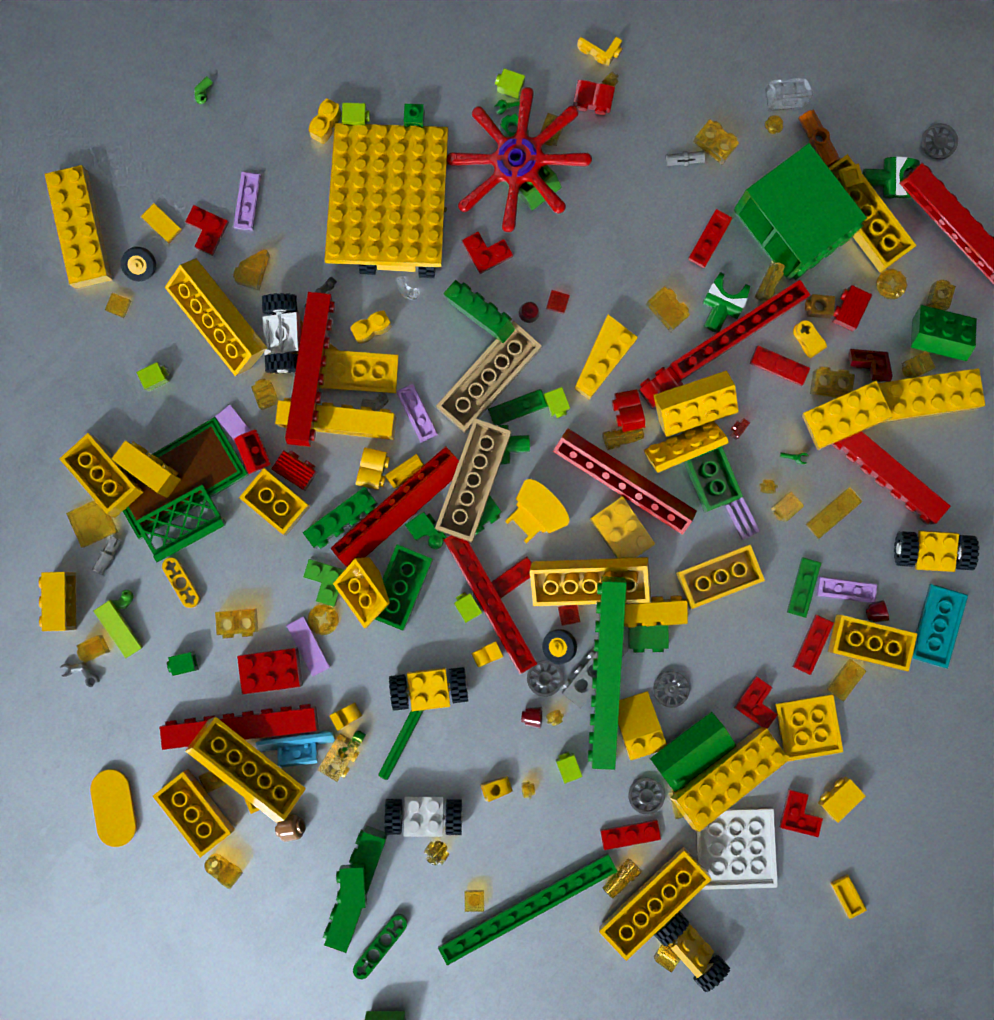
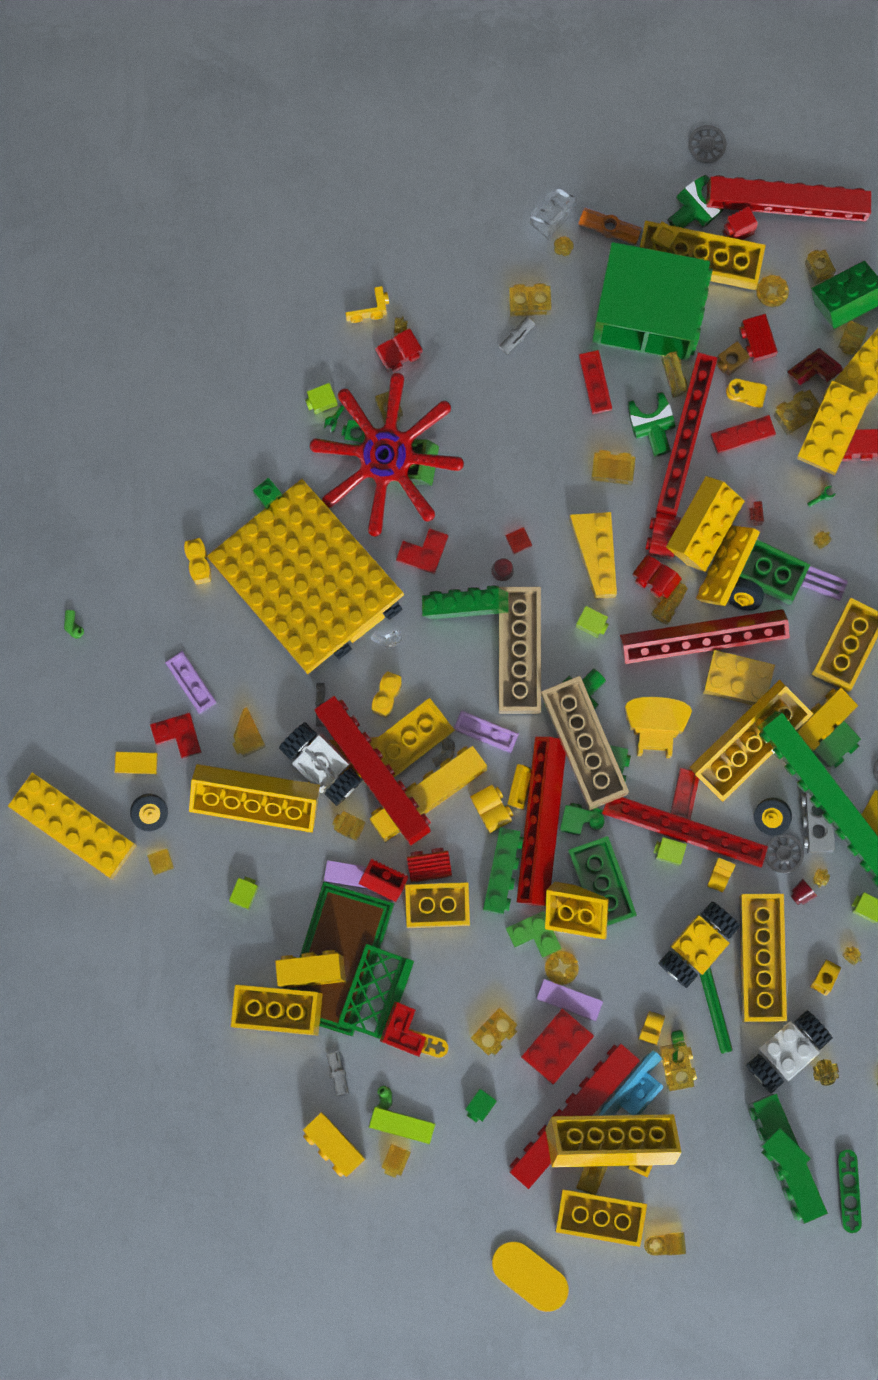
camera: 40 degrees left, 5 degrees down
flat silver arm [60,662,100,687] -> none
clear yellow tile [66,500,118,548] -> none
medium nougat head [275,814,306,842] -> none
lime brick [342,103,370,126] -> none
green tile [488,389,548,425] -> none
clear red plate [558,605,581,626] -> none
clear yellow brick [771,492,804,522] -> none
none -> red plate [380,1002,427,1057]
none -> red brick [722,207,758,240]
none -> black wheel [728,580,764,611]
none -> yellow brick [739,894,787,1022]

